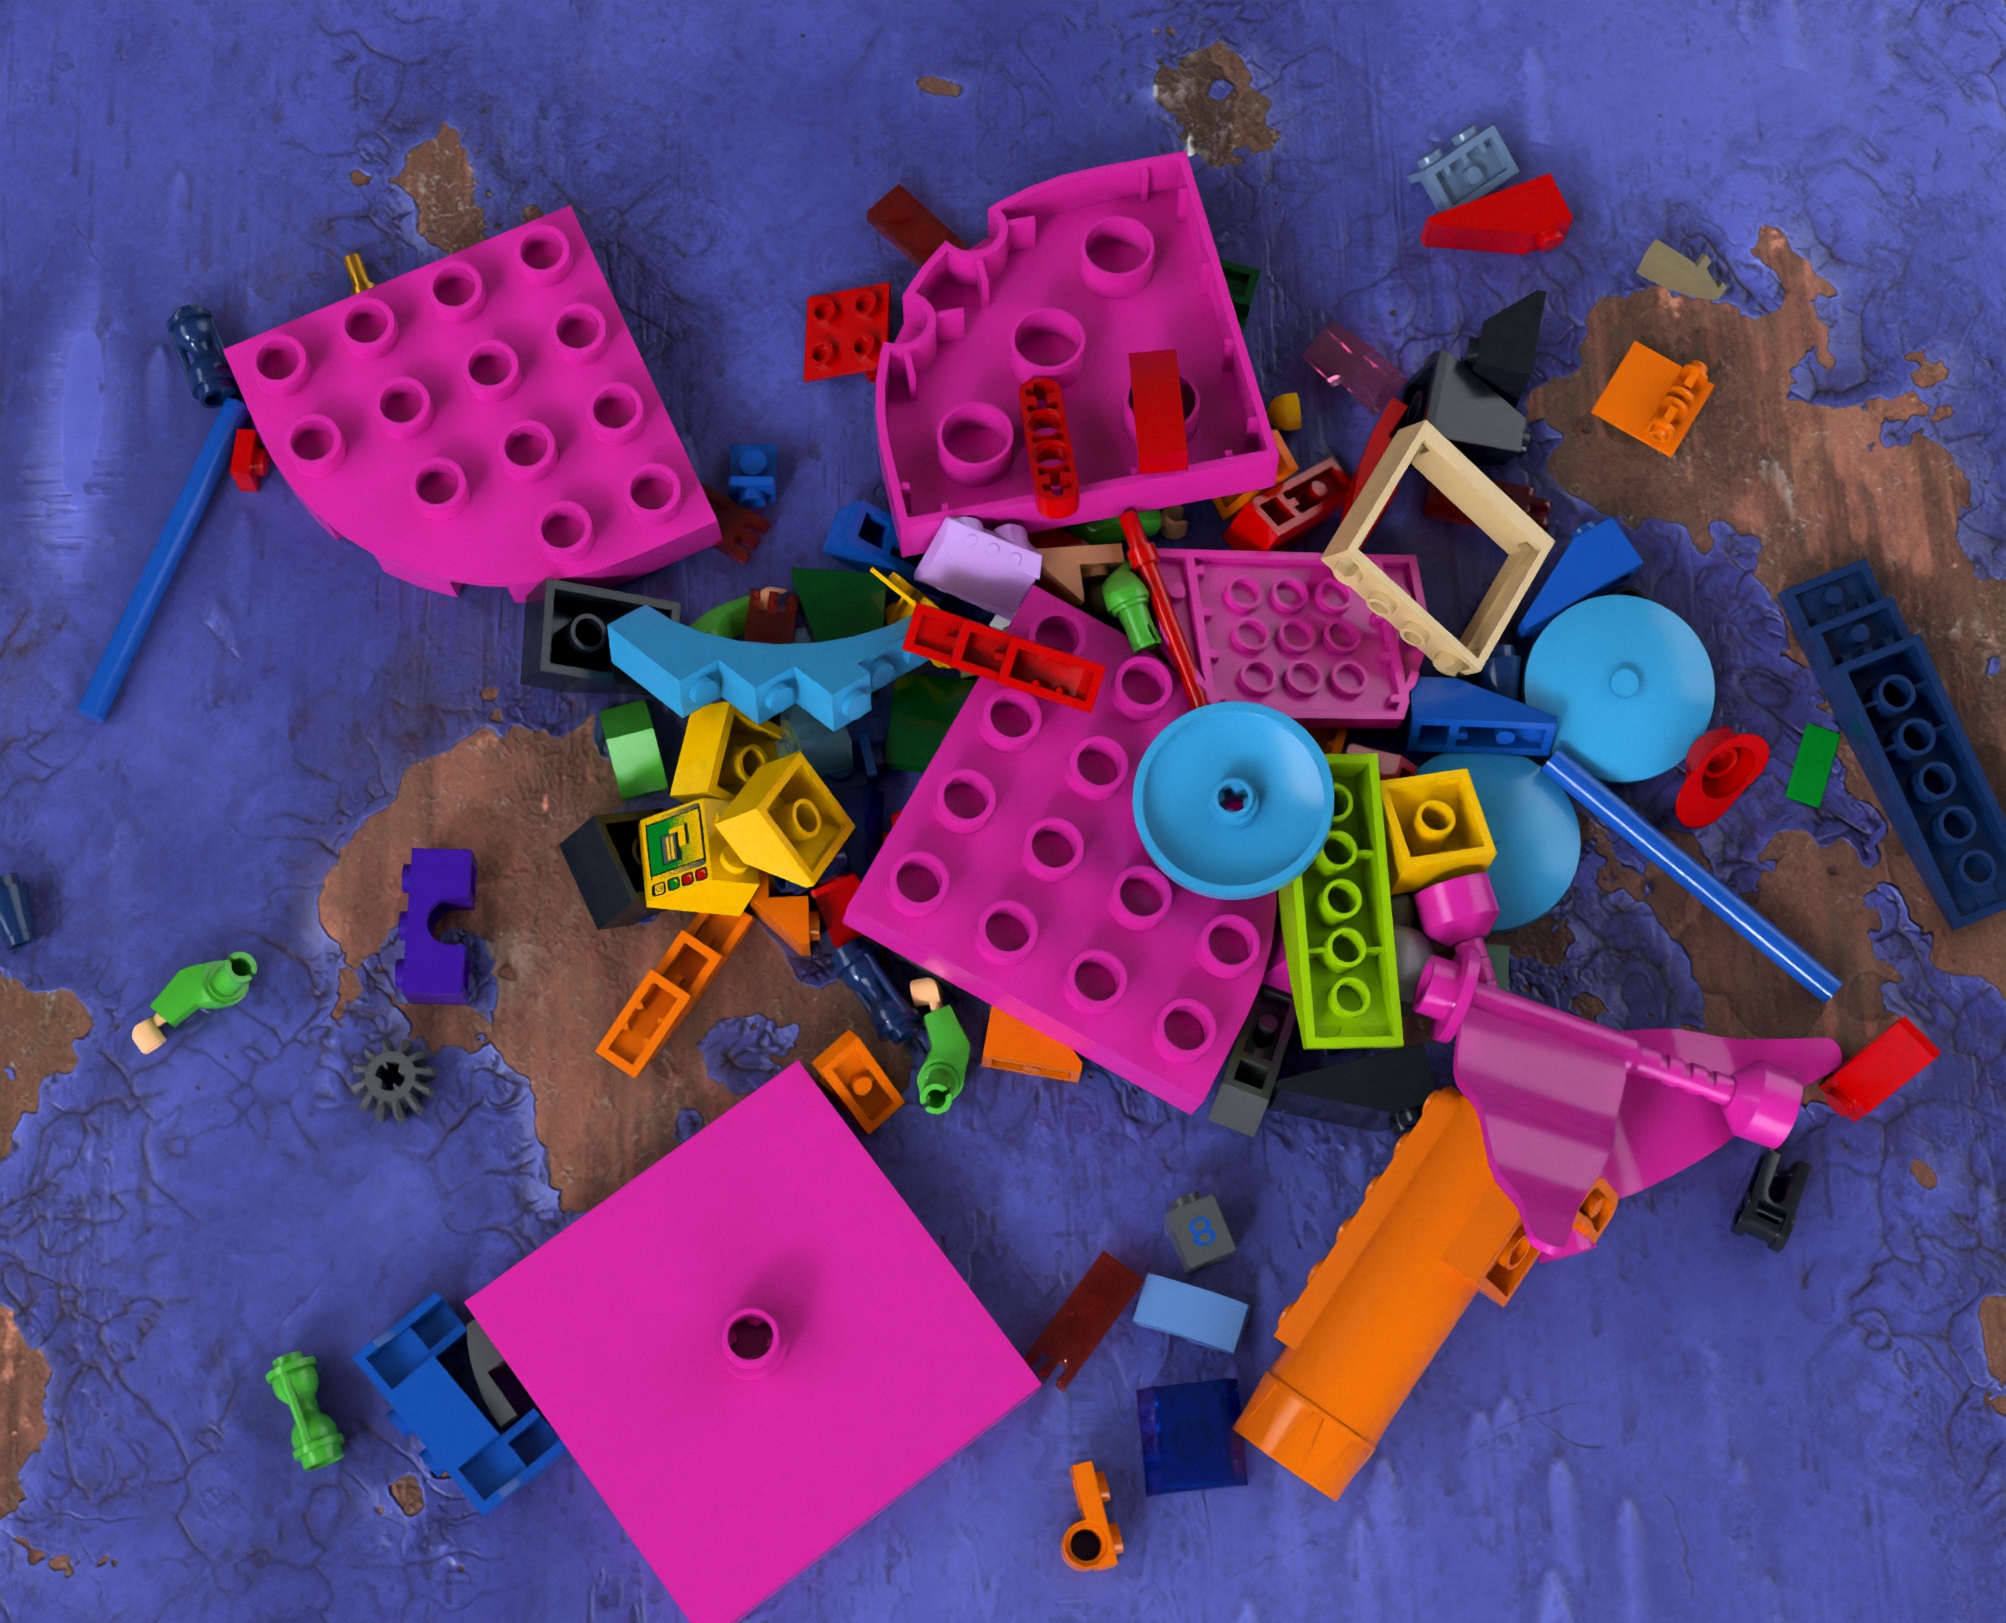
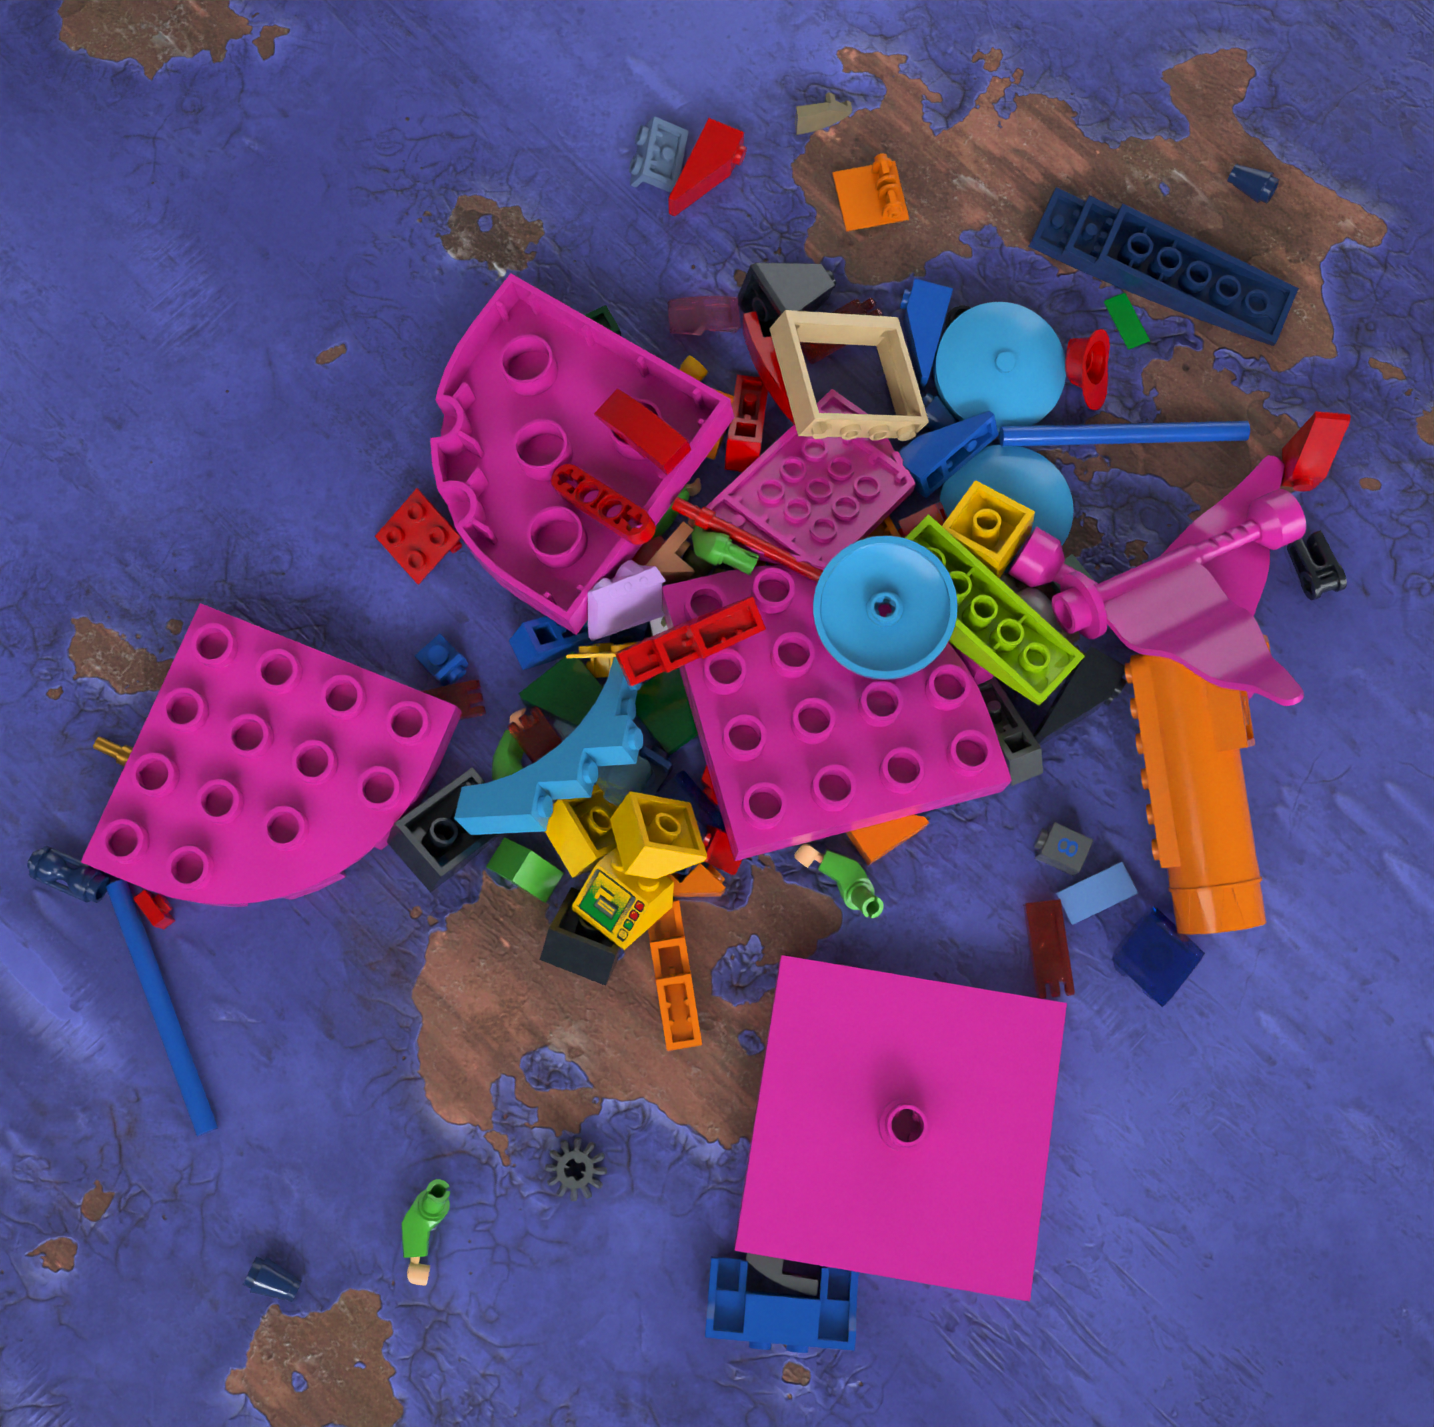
camera: 40 degrees left, 5 degrees up
bright green piece [265,1351,345,1472] -> none
dark purple arch [395,848,478,1005] -> none
orange slope [811,1029,905,1135] -> none
dark blue piece [830,937,921,1045] -> none
clear red hinge [867,184,970,269] -> none
orange plate [1060,1461,1124,1572] -> none
black slope [1460,290,1547,408] -> none

